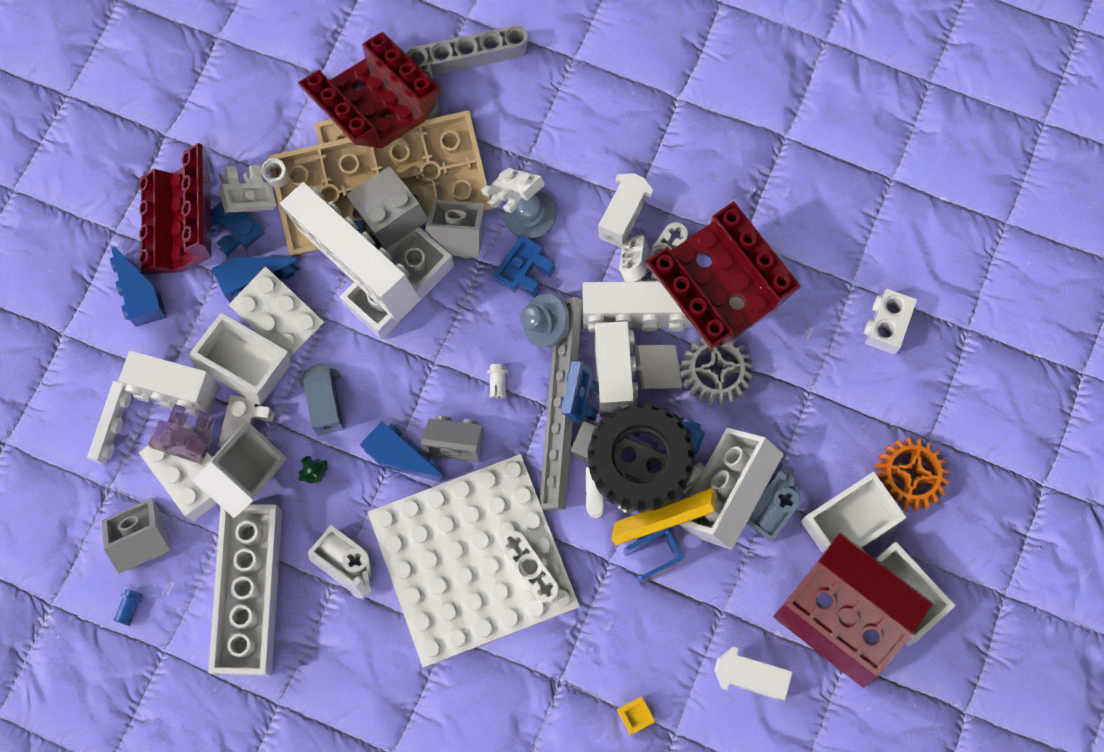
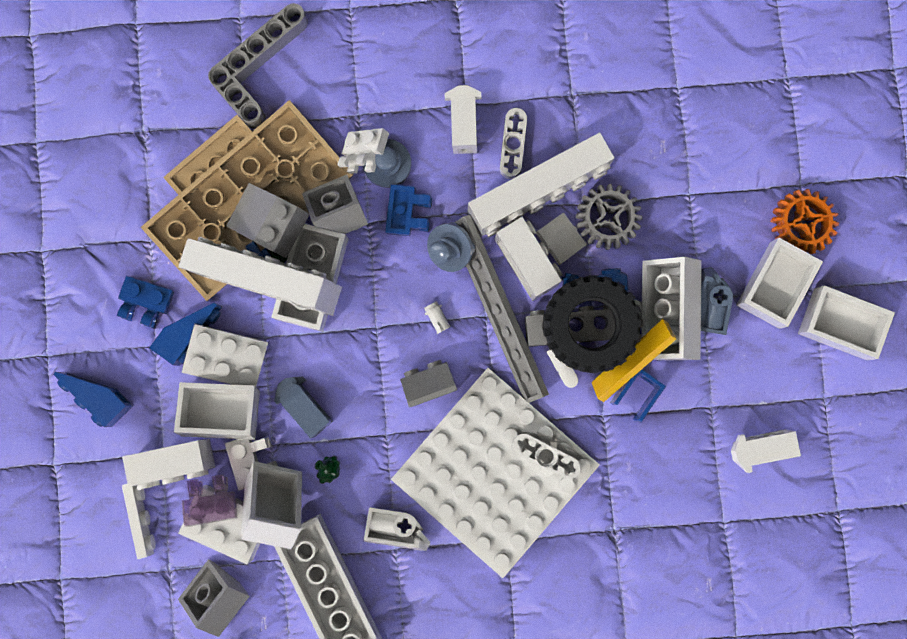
camera: 30 degrees left, 10 degrees up
dark red slope [139,143,212,274] -> none
white plate [219,165,277,213] -> none
white beam [262,158,289,188] -> none
dark red slope [298,31,441,149] -> none
blue slope [360,421,444,482] -> none
blue plate [561,361,600,422] -> none
yellow plate [617,696,655,735] -> none
white beam [619,235,649,282] -> none
dark red slope [645,201,801,349] -> none
dark red slope [773,532,933,688] -> none
white brick [863,289,917,355] -> none

